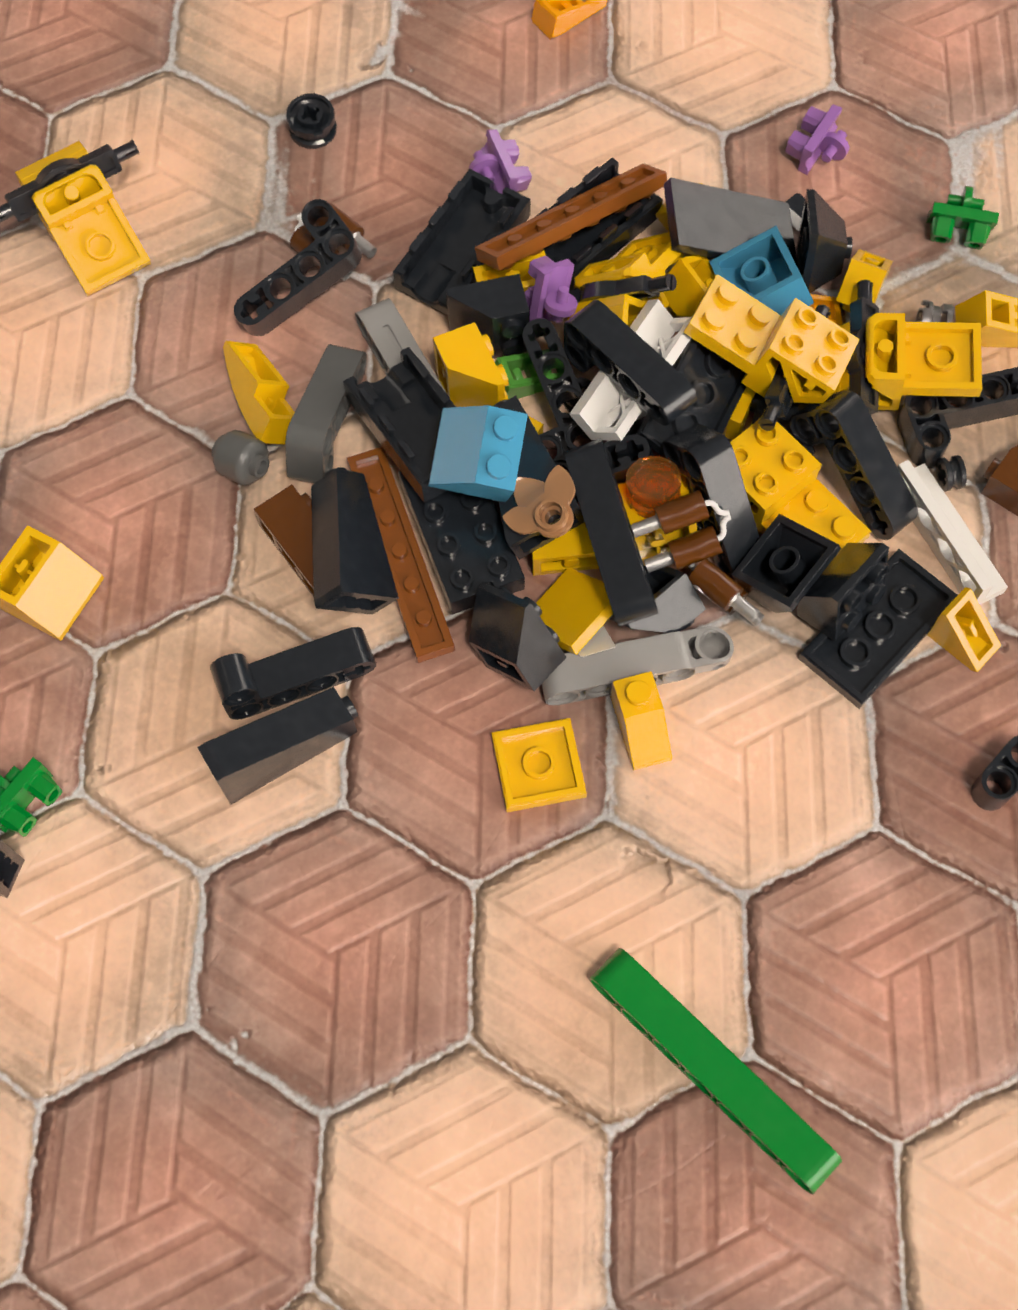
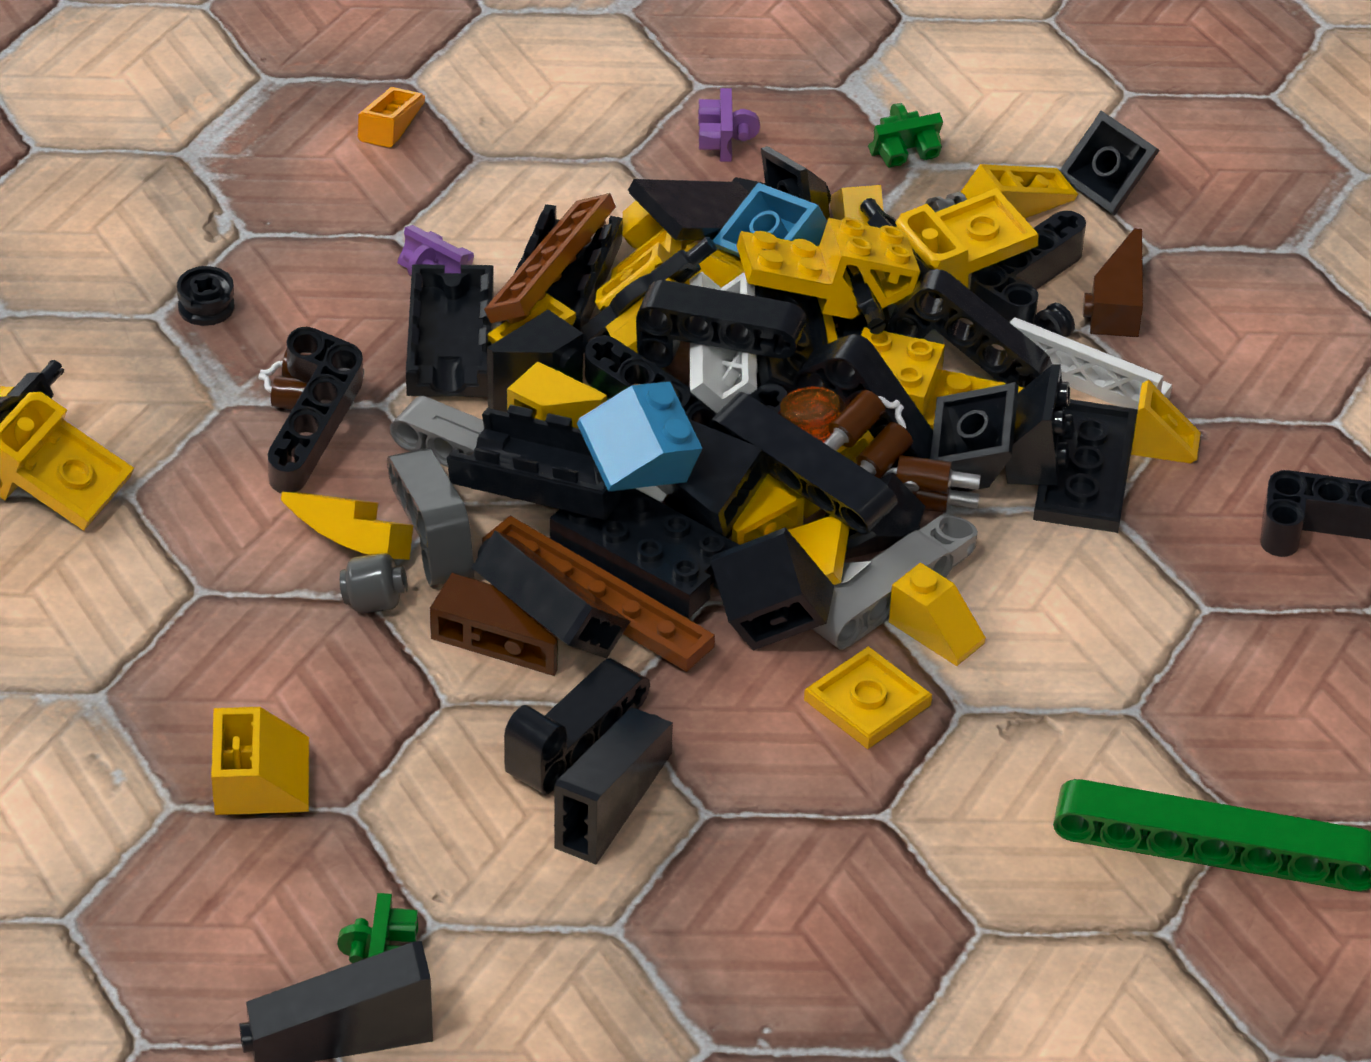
camera: 35 degrees left, 25 degrees down
medium nougat plate [503,465,576,538] -> none
medium lavender hips [525,256,578,323] -> none

